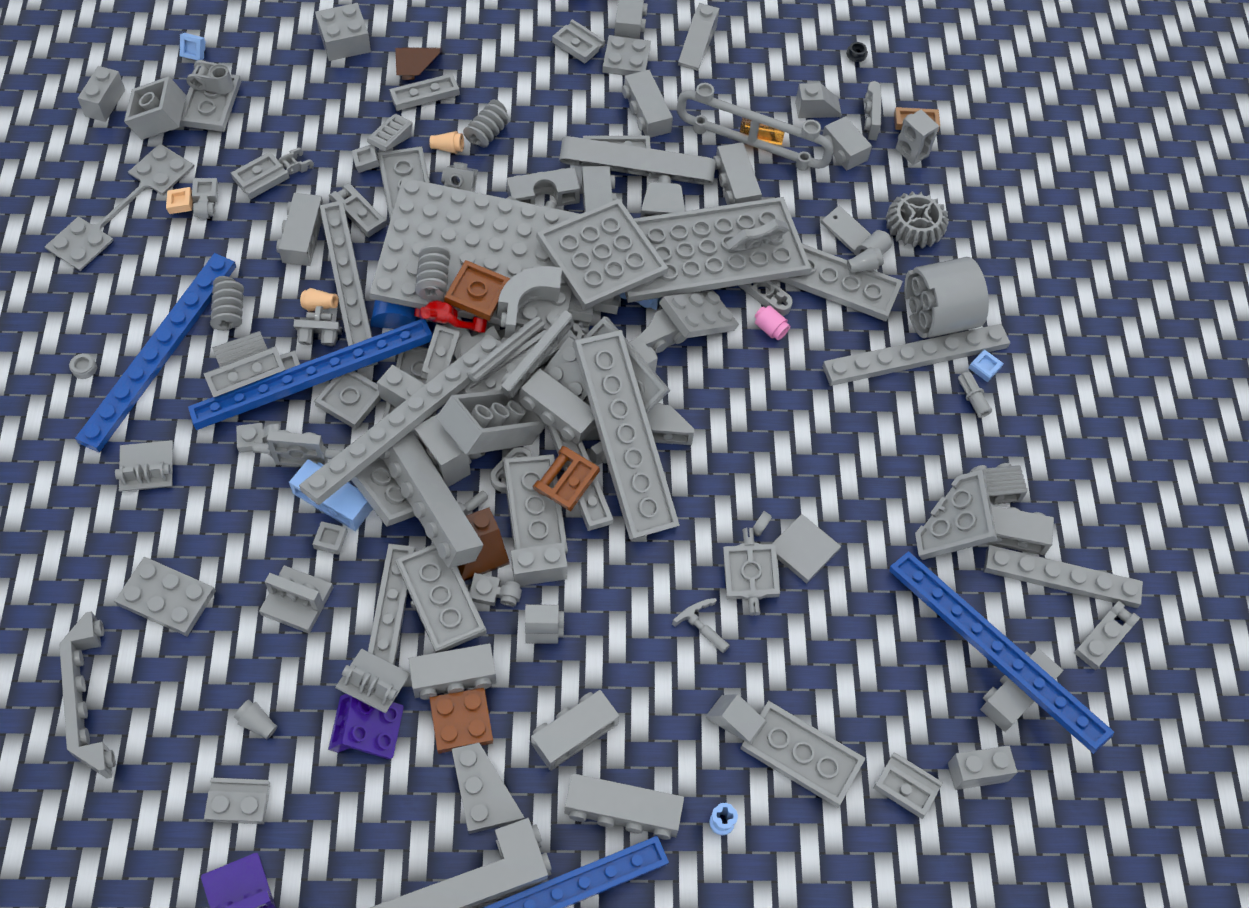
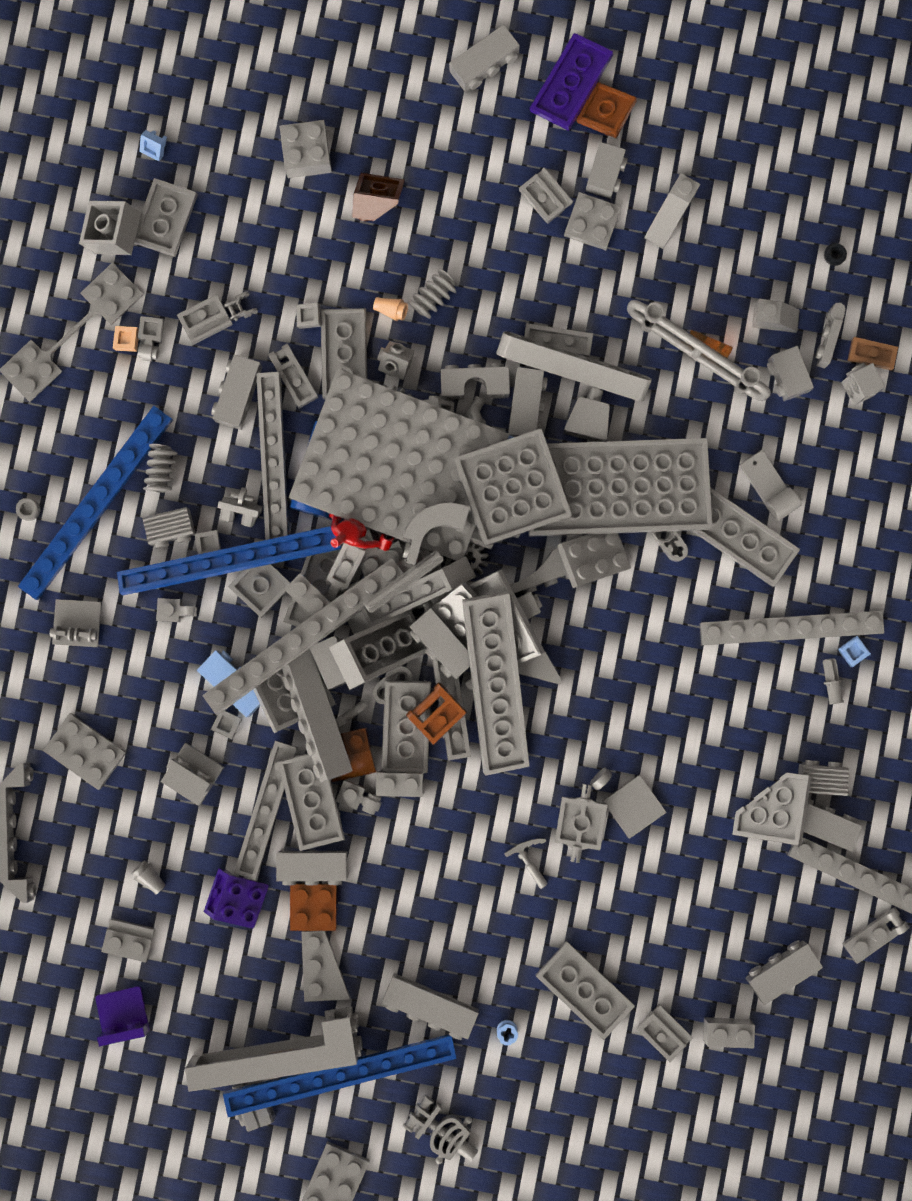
camera: 20 degrees right, 25 degrees up
light grey brick [78,66,125,122] -> none
light grey piece [186,60,234,94] -> none
light grey plate [203,346,285,397] -> none
light grey plate [252,430,342,467] -> none
light nougat cone [300,288,339,312] -> none
light grey hinge [335,649,410,713] -> none
light grey slope [367,114,413,151] -> none
light grey plate [389,73,460,111] -> none
light grey piece [415,245,450,301] -> none
dark orange plate [444,260,510,321] -> none
light grey plate [501,310,574,399] -> none
light grey brick [525,604,564,644] -> none
light grey brick [531,690,620,771] -> none
light grey brick [622,70,673,138] -> none
light grey slope [706,694,766,744] -> none
light grey brick [713,142,762,205] -> none
light grey tile [726,219,789,251] -> none
bright pink brick [755,306,790,340] -> none
light grey cone [847,247,884,274] -> none
light grey gear [886,191,949,249] -> none
blue plate [890,551,1114,754] -> none
light grey brick [904,257,989,338] -> none

